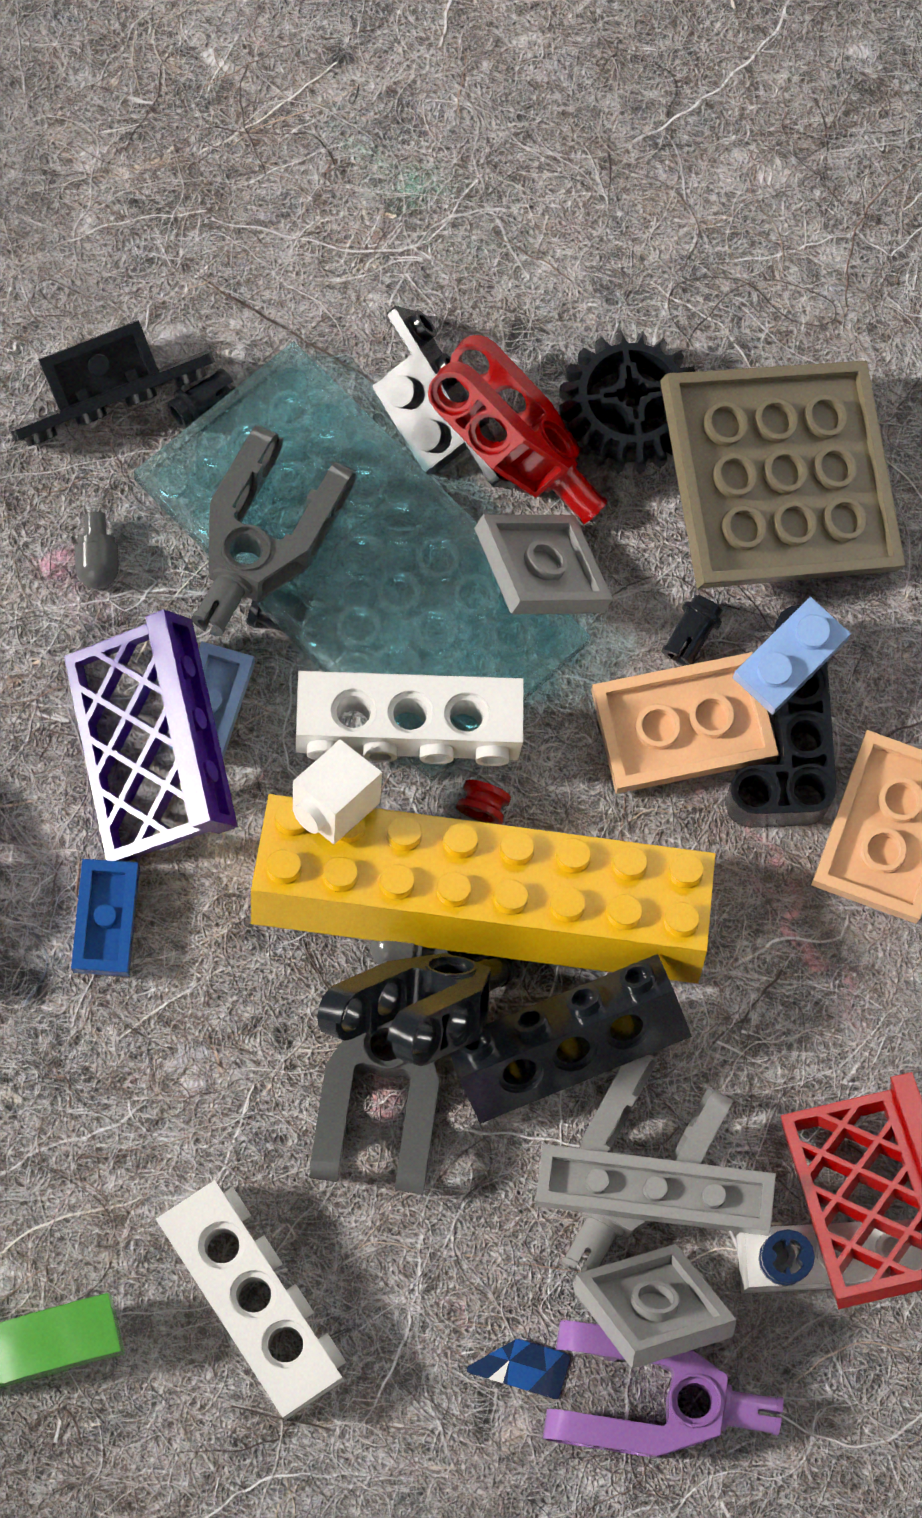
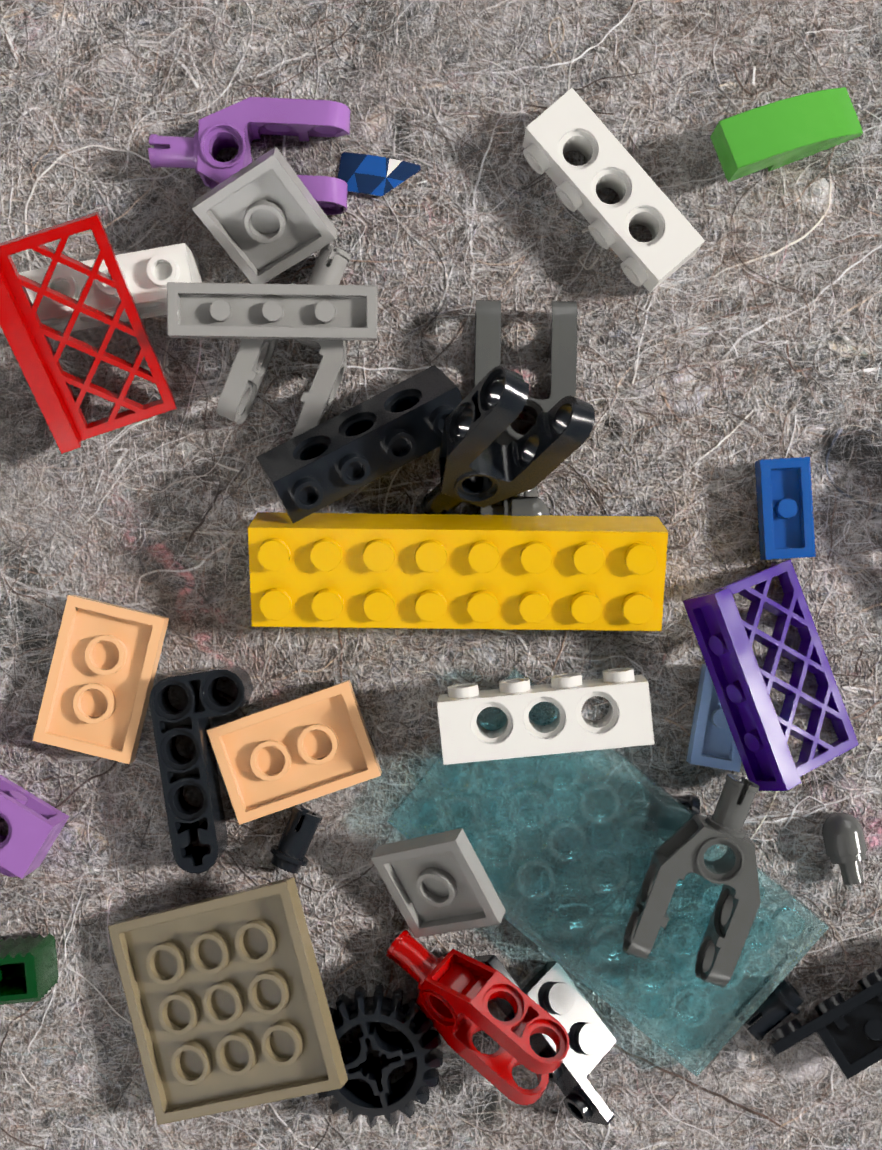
camera: 170 degrees right, 15 degrees up
white brick [293,739,382,844] -> none
red bush [456,779,511,825] -> none
light blue plate [733,597,851,715] -> none
dark blue bush [758,1229,815,1286] -> none

